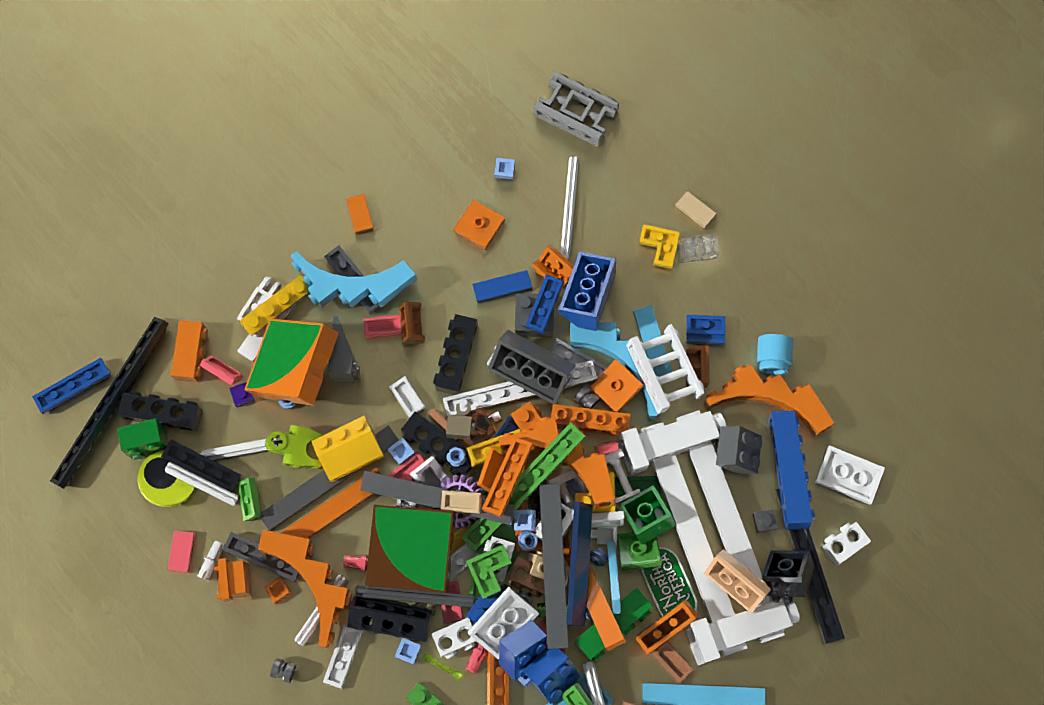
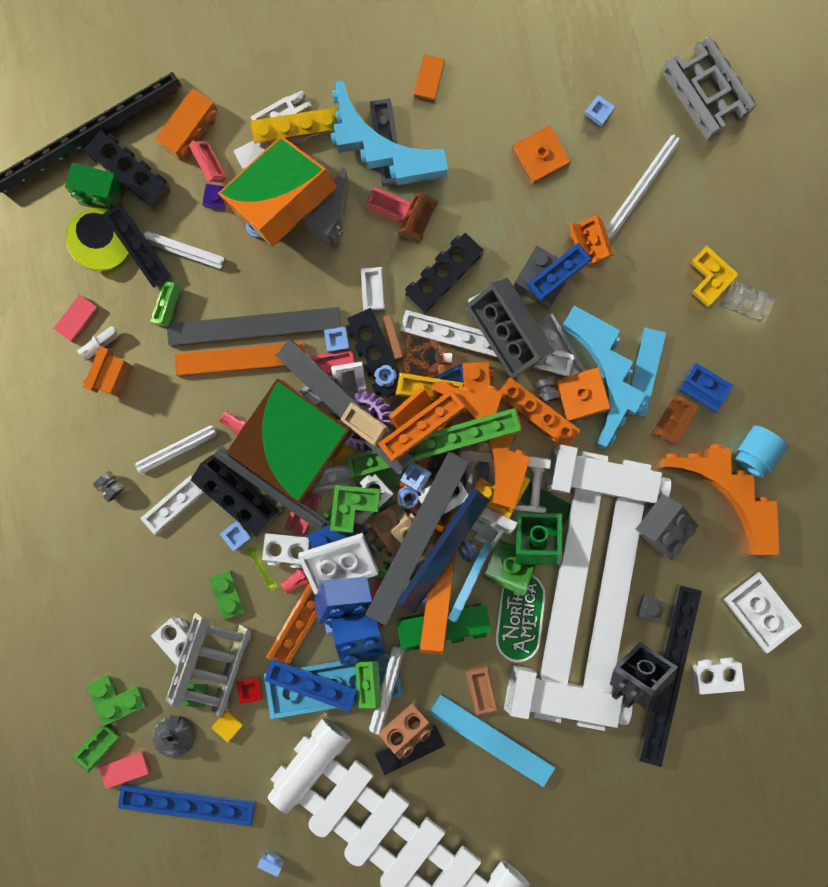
camera: 30 degrees right, 10 degrees up
blue plate [32,358,111,414] -> none
white axle [165,462,239,505] -> none
dark grey plate [223,532,299,582] -> none
orange arch [258,530,352,648] -> none
orange tile [264,576,292,604] -> none
lime piece [265,425,323,469] -> none
yellow slope [311,416,384,482] -> none
dark tan brick [446,403,476,440] -> none
blue tile [473,270,532,303] -> none
blue slope [558,252,616,331] -> none
coral tile [594,441,619,455] -> none
white fence [626,324,704,414] -> none
orange brick [635,599,698,654] -> none
tan tile [675,191,717,229] -> none
light nougat slope [704,549,771,614] -> none
blue brick [769,410,815,530] -> none

